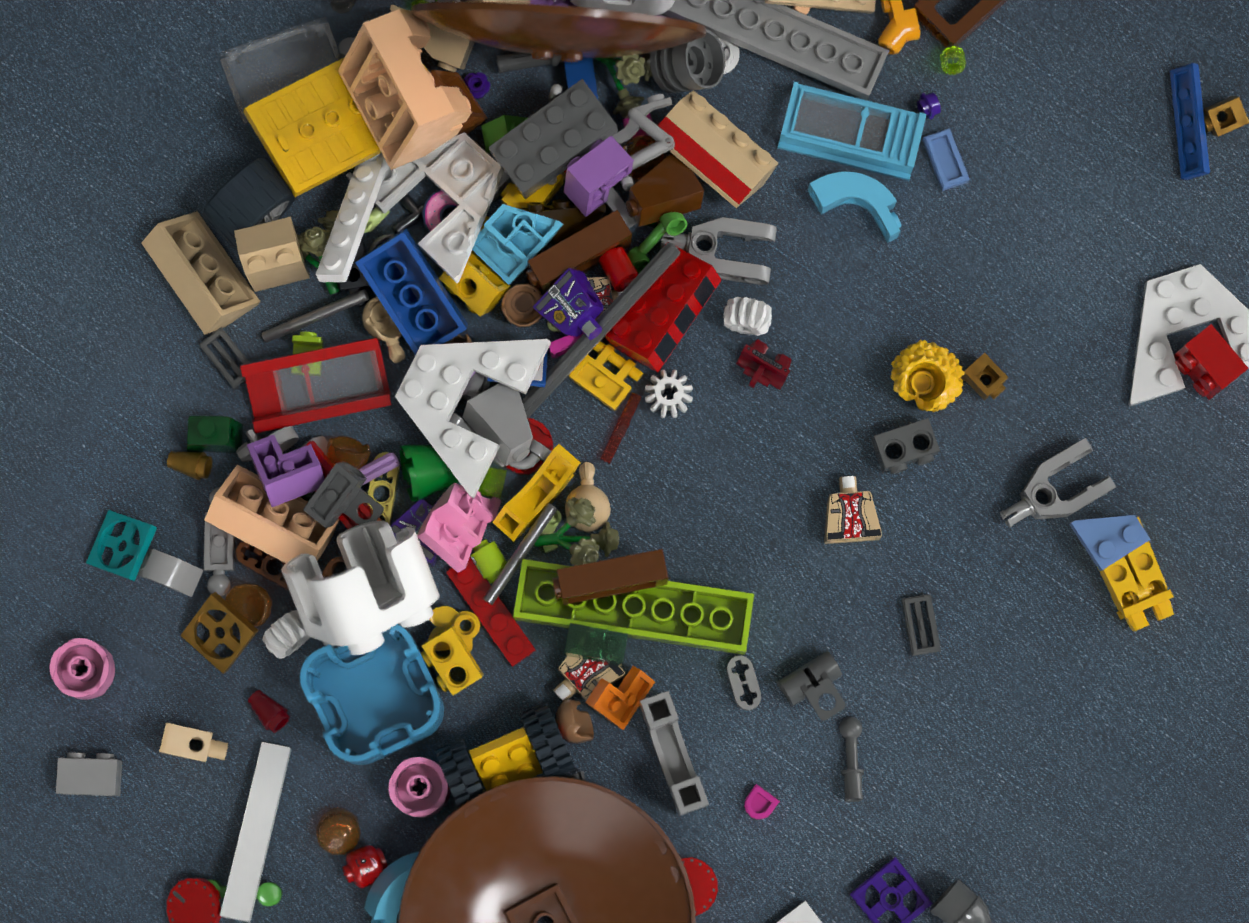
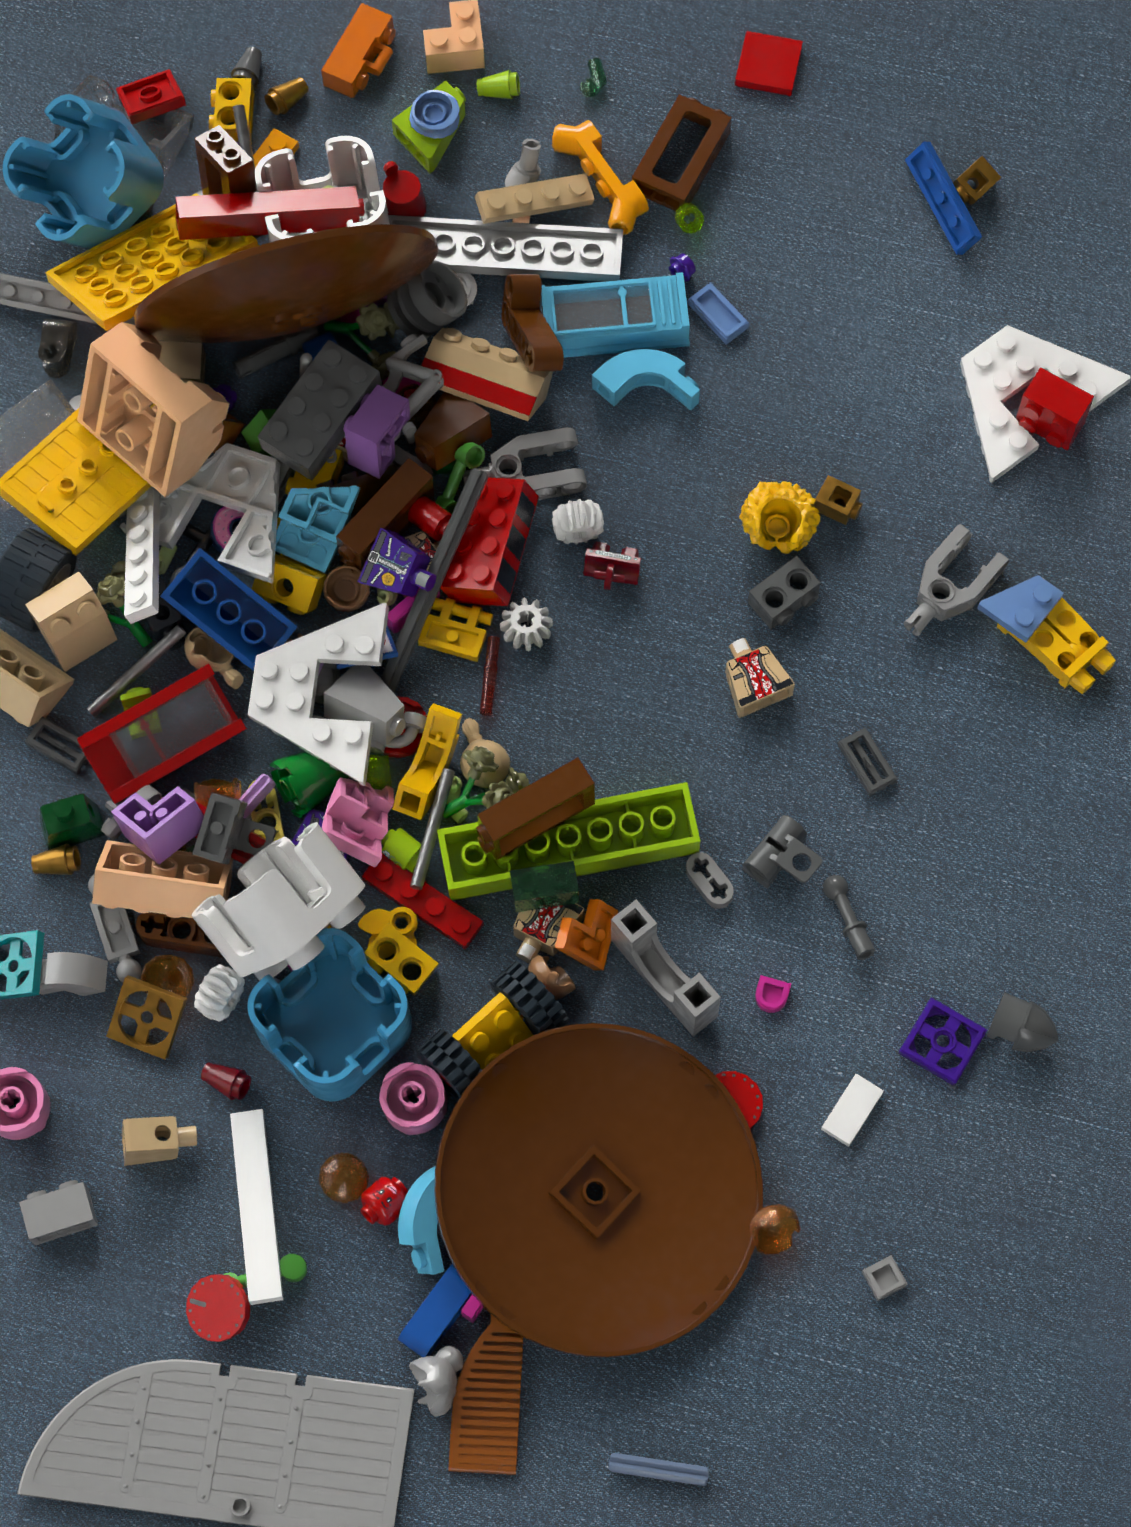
camera: 15 degrees left, 10 degrees down
none -> reddish brown beam [501,274,564,372]

